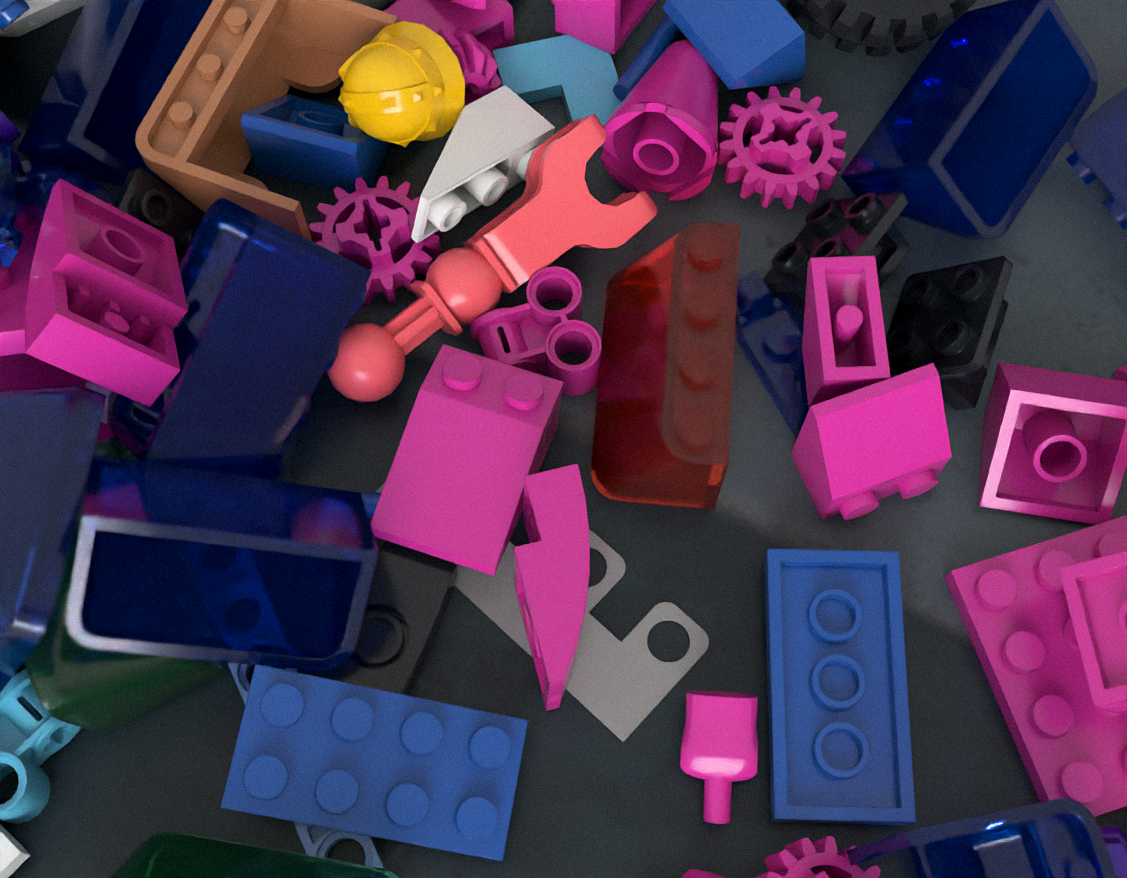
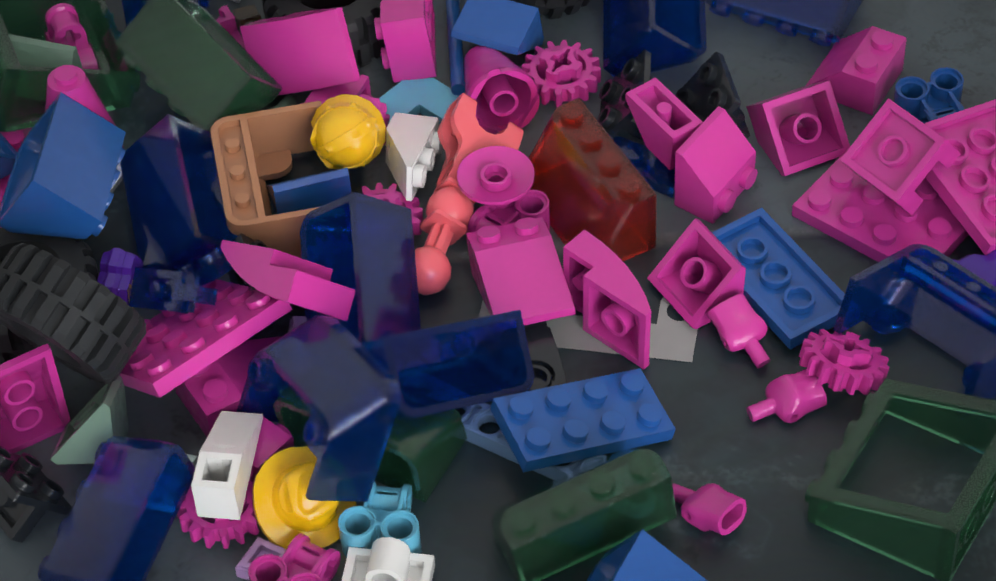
camera: 30 degrees left, 20 degrees down
none -> dark pink dish [457,146,535,205]
none -> dark pink slope [647,218,746,329]

